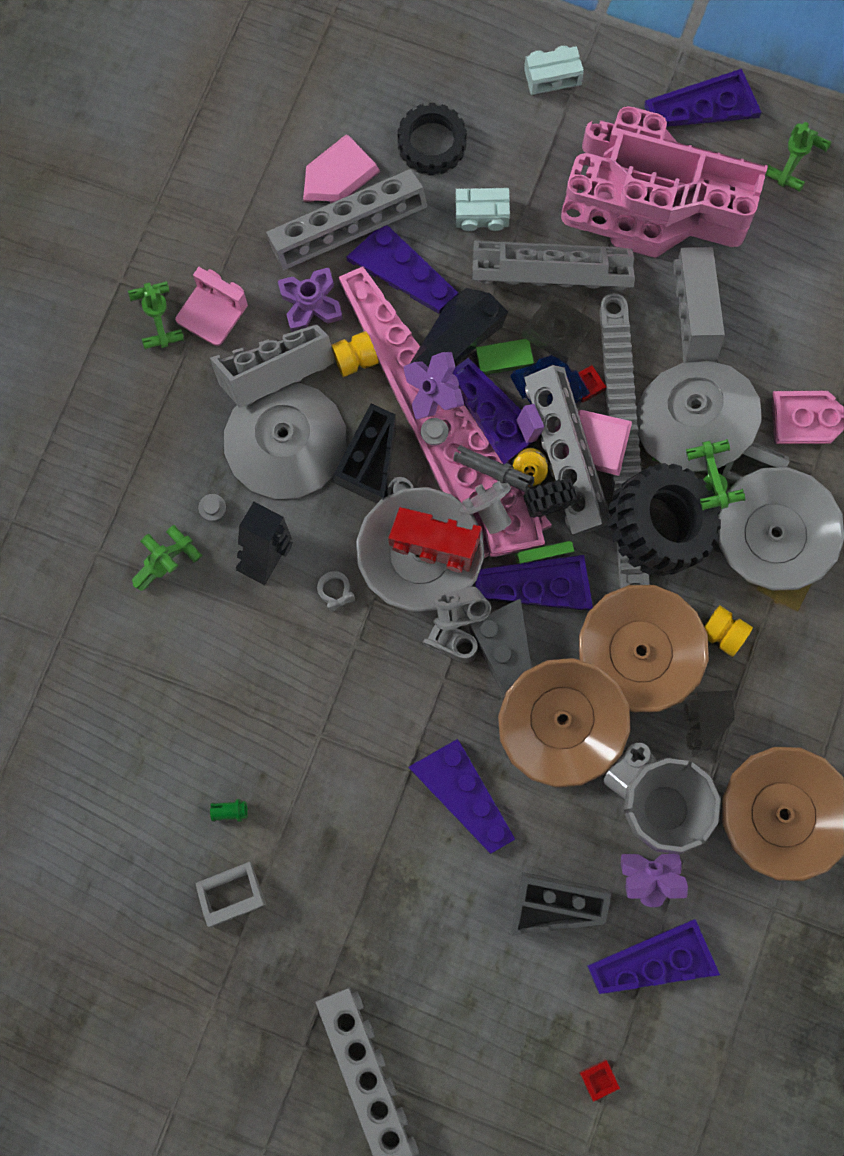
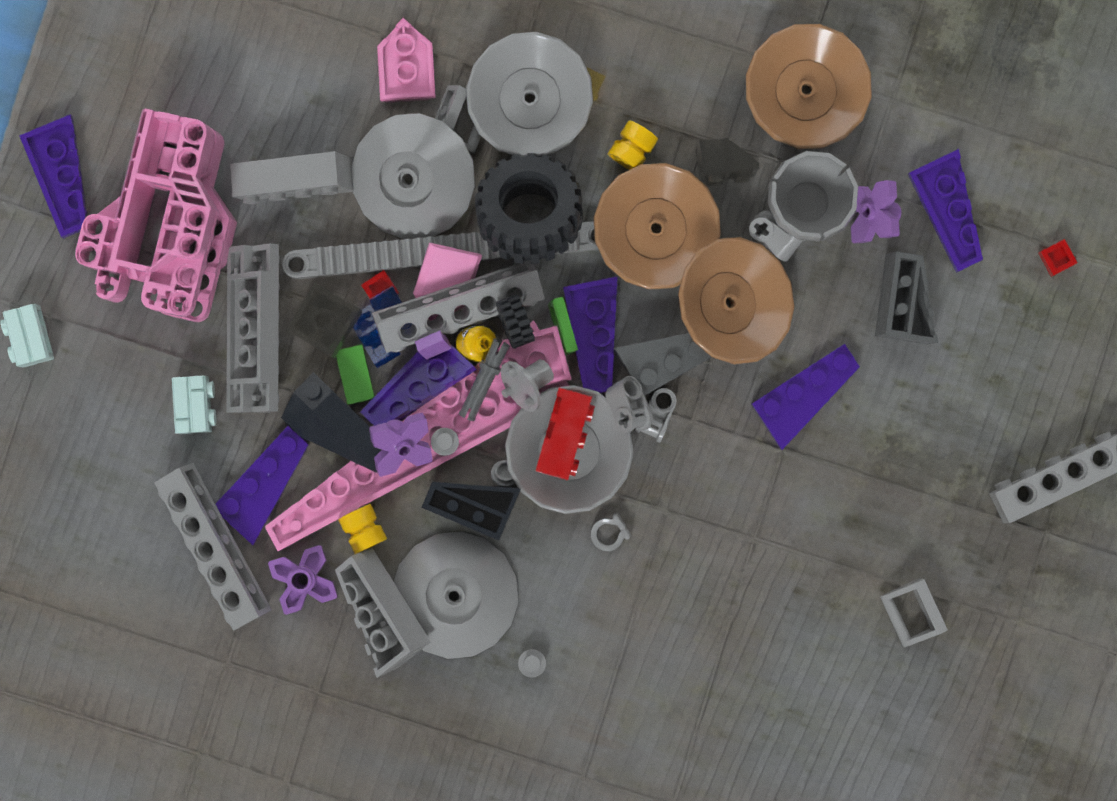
camera: 100 degrees left, 10 degrees up
bright green axle [128,281,184,350] -> none
bright green axle [132,525,203,591] -> none
bright pink bracket [175,267,248,347] -> none
green pin [210,799,248,822] -> none
black wedge [236,501,293,586] -> none
bright pink tile [303,135,380,203] -> none
black tyre [397,103,467,176] -> none
bright green axle [686,439,745,511] -> none
bright green axle [765,122,832,192] -> none

